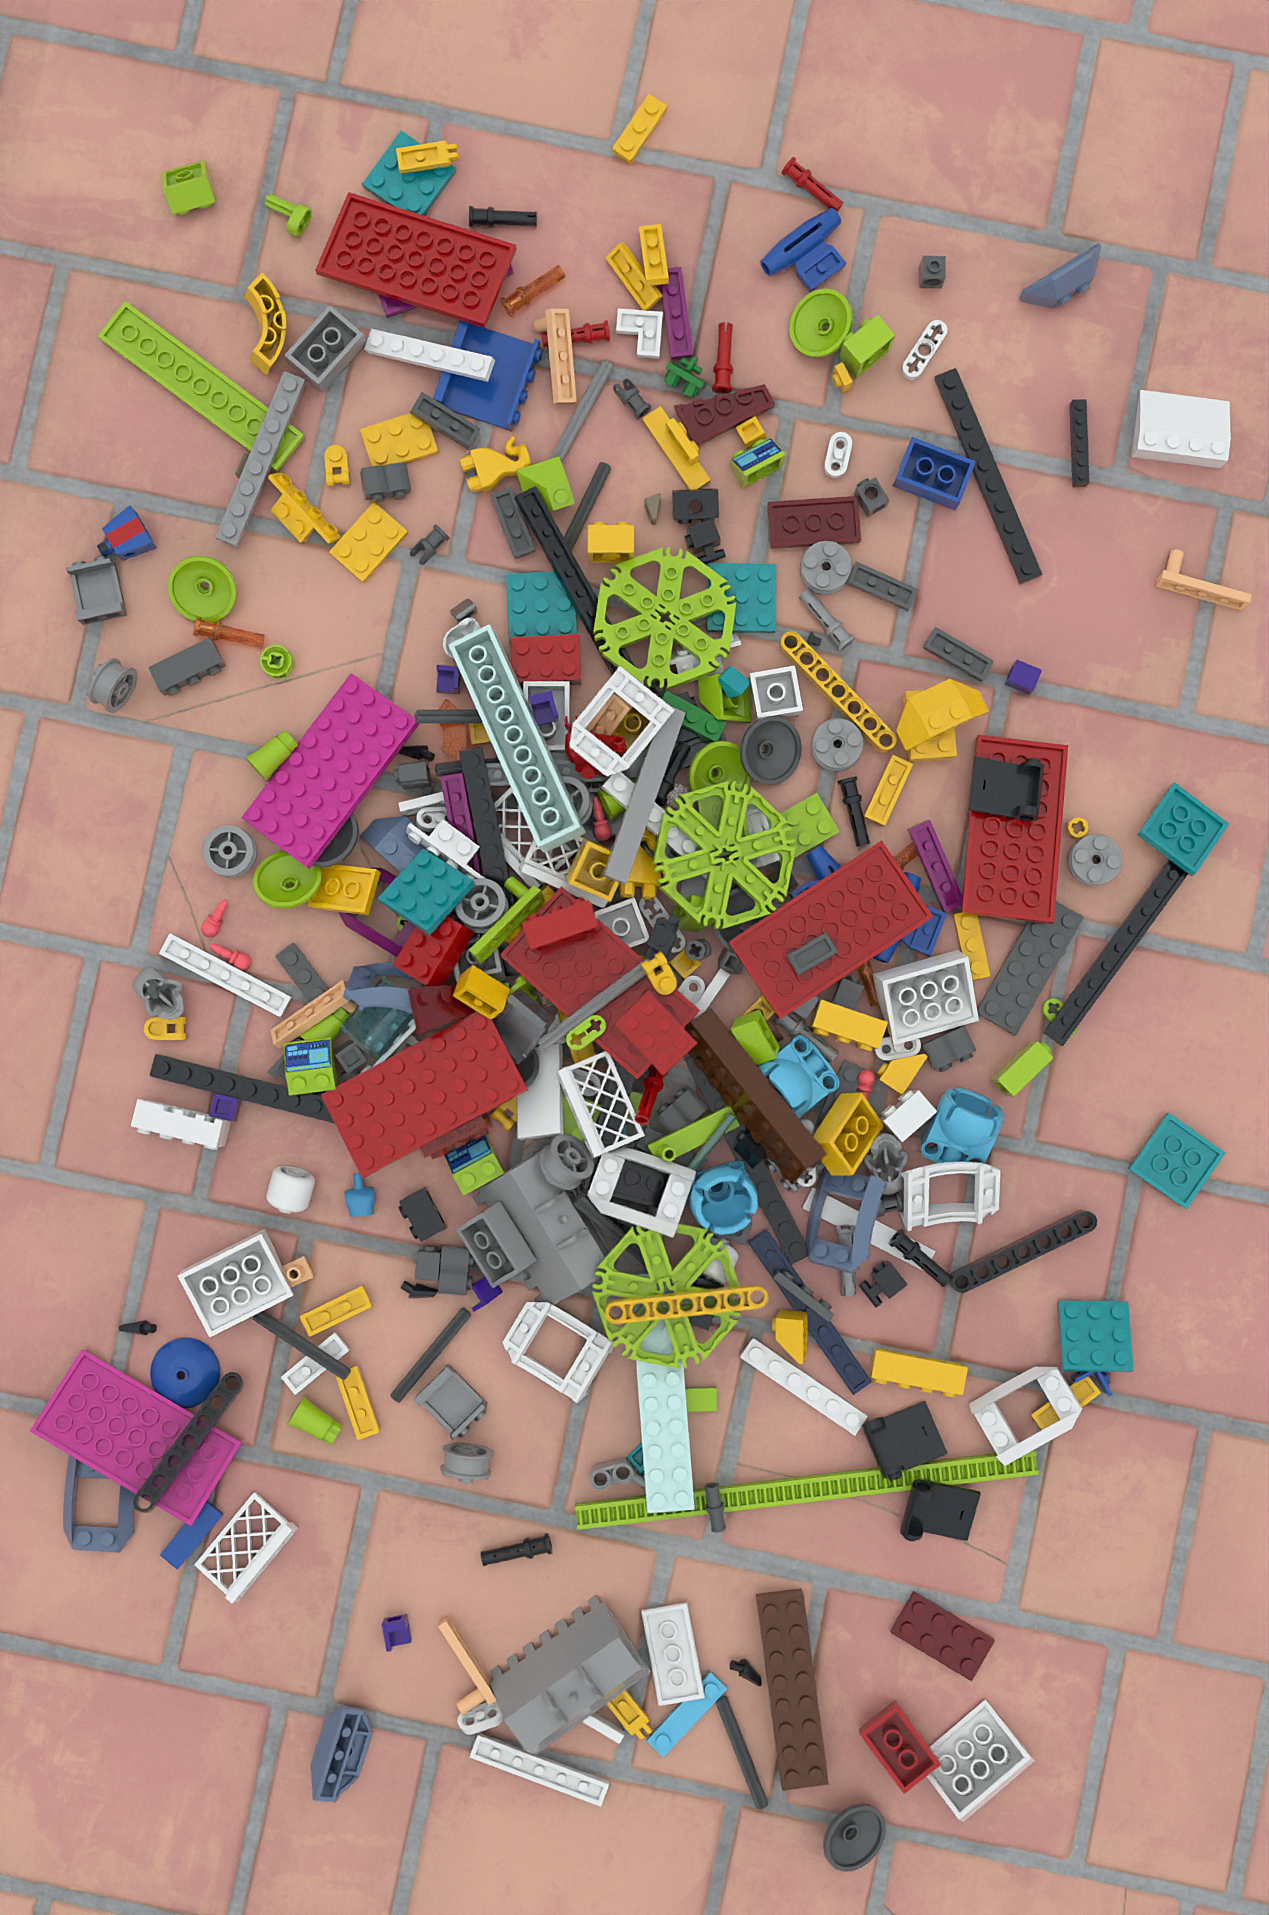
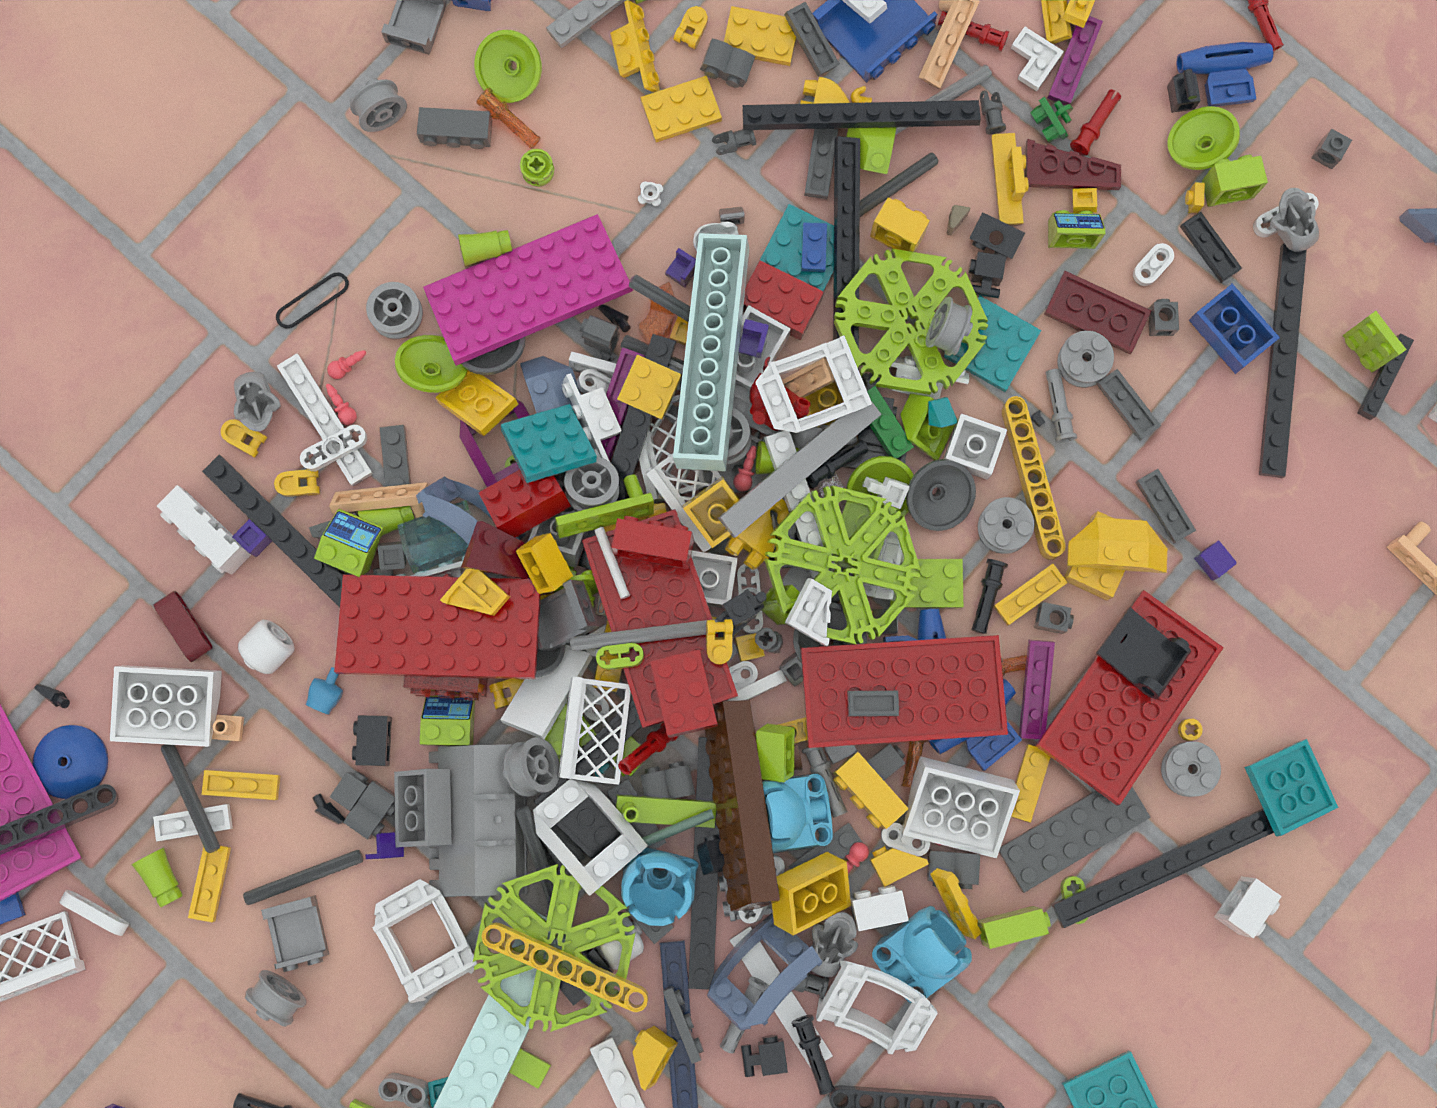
camera: 30 degrees right, 5 degrees down
none -> white beam [59,890,129,936]
none -> dark red beam [153,590,213,662]
none -> yellow plate [274,470,320,497]
none -> black piece [276,272,349,328]
none -> white beam [300,425,367,471]
none -> yellow wing [440,569,510,616]
none -> white bar [594,527,630,599]
none -> yellow plate [617,355,682,420]
none -> white plate [638,181,663,207]
none -> black plate [742,100,981,130]
none -> white wing [785,578,832,646]
none -> blue plate [801,222,827,272]
none -> white plate [863,477,910,509]
none -> light grey wheel [926,297,973,356]
none -> yellow plate [930,868,981,939]
none -> dark grey brick [1034,602,1074,634]
none -> black brick [1167,69,1201,113]
none -> black tile [1180,212,1242,283]
none -> white brick [1214,876,1282,938]
none -> light grey head [1270,188,1319,252]
none -> lime plate [1342,311,1407,373]

